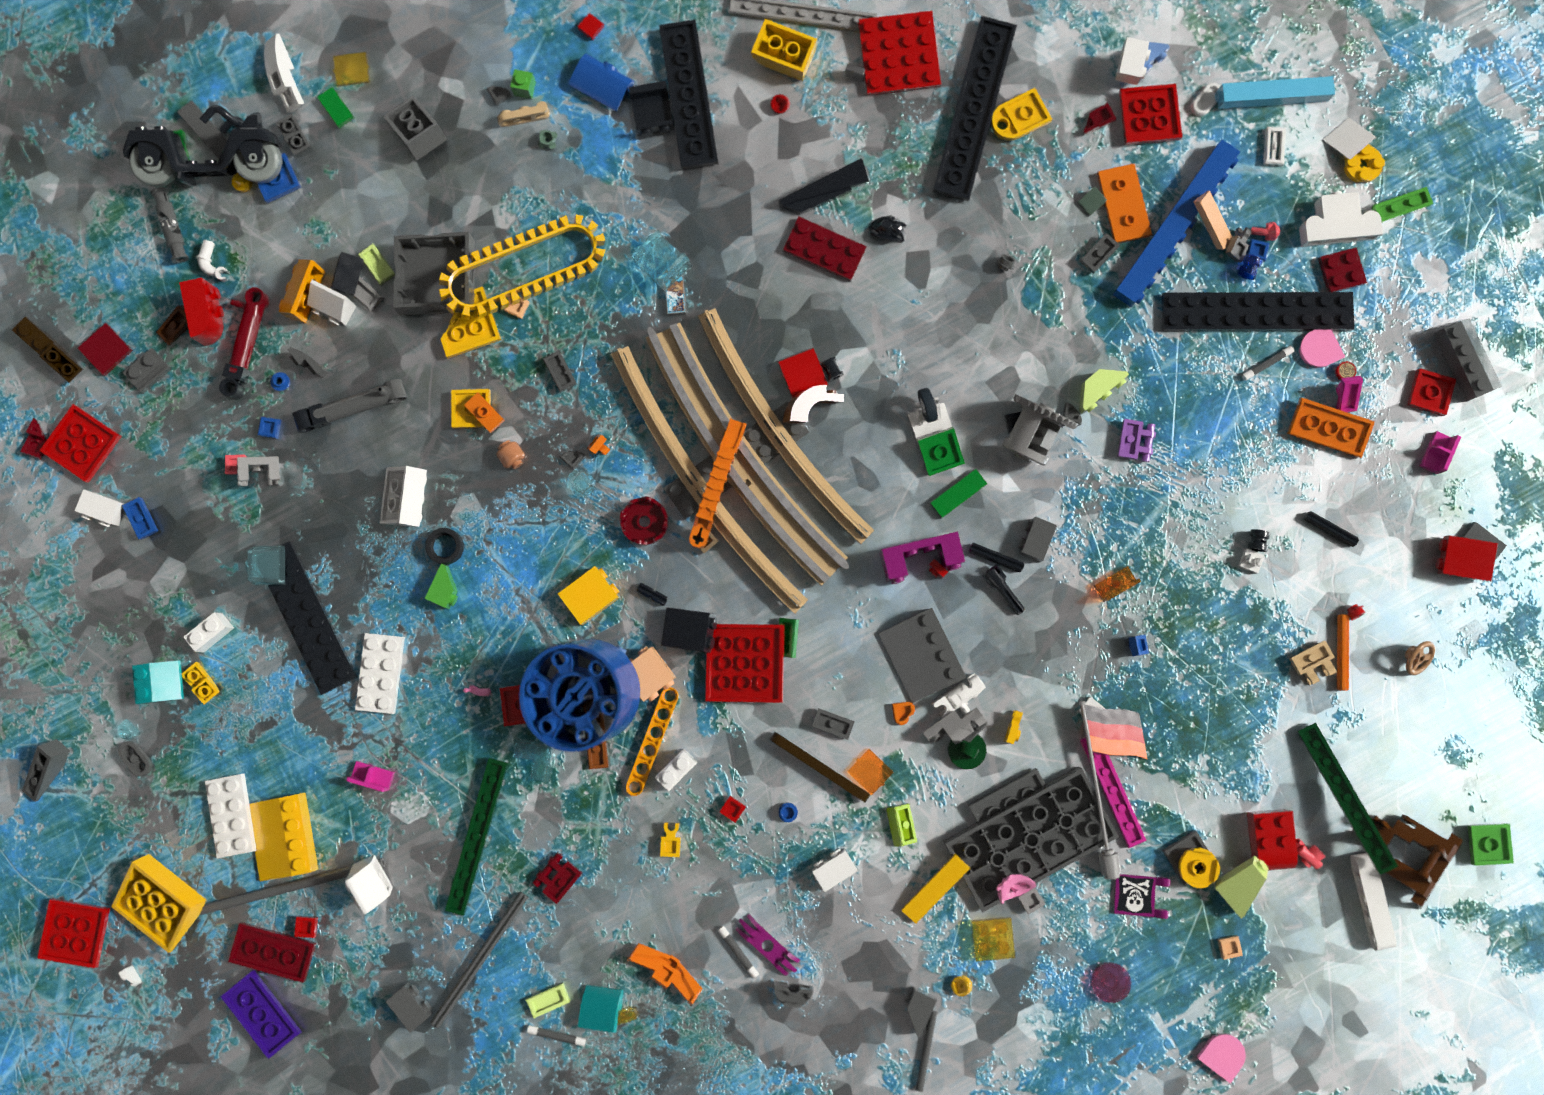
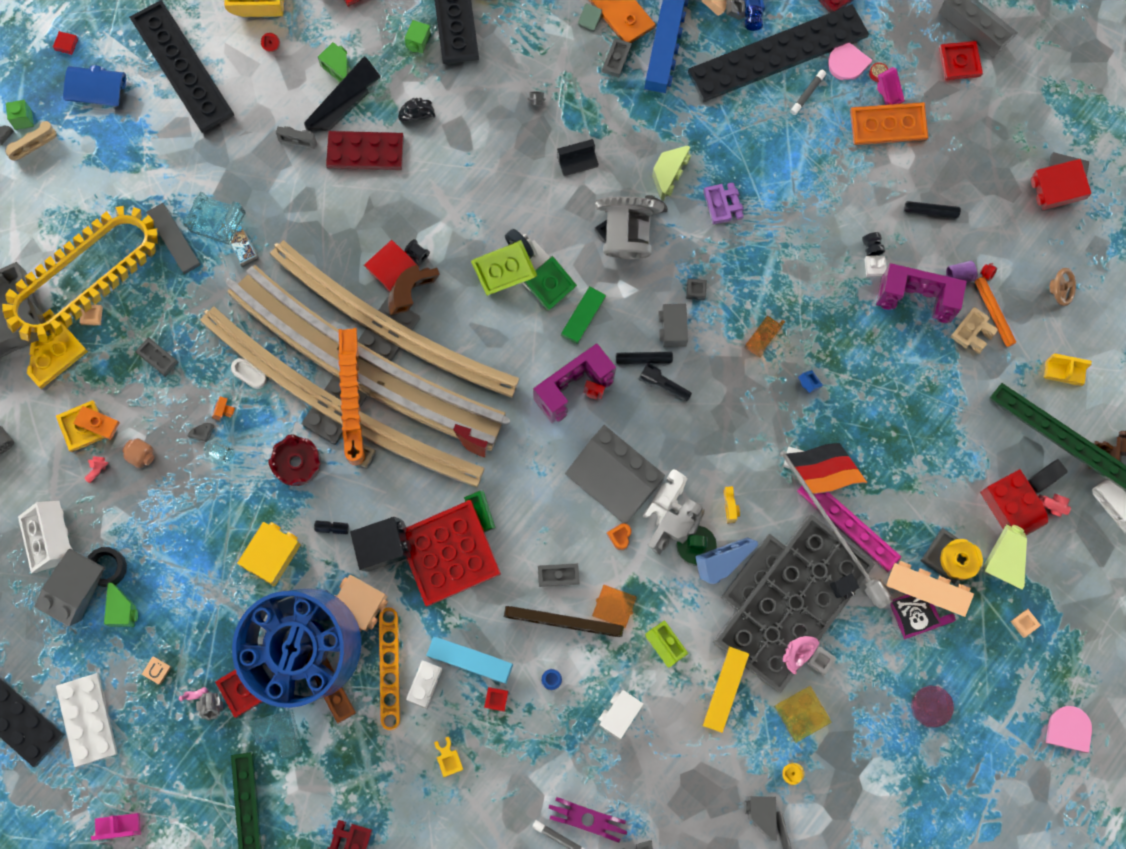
camera: 30 degrees left, 10 degrees down
sand green plate [538,130,558,150] -> none
black panel [629,81,674,137] -> none
dark pink panel [1419,431,1461,474] -> none
none -> dark grey slope [34,549,105,626]
none -> coral plate [84,456,109,483]
none -> light nougat tile [142,656,172,685]
none -> dark grey tile [146,203,201,274]
none -> light grey gear [196,692,223,720]
none -> white tile [231,358,267,389]
none -> dark grey plate [276,126,317,149]
none -> bright green slope [318,42,349,82]
none -> bright green brick [404,20,431,53]
none -> medium azure slope [426,636,513,684]
none -> dark red slope [453,424,488,458]
none -> lime plate [471,240,537,296]
none -> black panel [557,139,599,176]
none -> dark grey tile [686,278,707,300]
none -> medium blue slope [695,537,758,584]
none -> black plate [829,573,860,599]
none -> magenta plate [876,263,967,323]
none -> light nougat brick [886,561,974,617]
none -> medium lavender piece [946,261,978,283]
none -> black tyre [1028,459,1068,493]
none -> yellow panel [1044,353,1092,386]

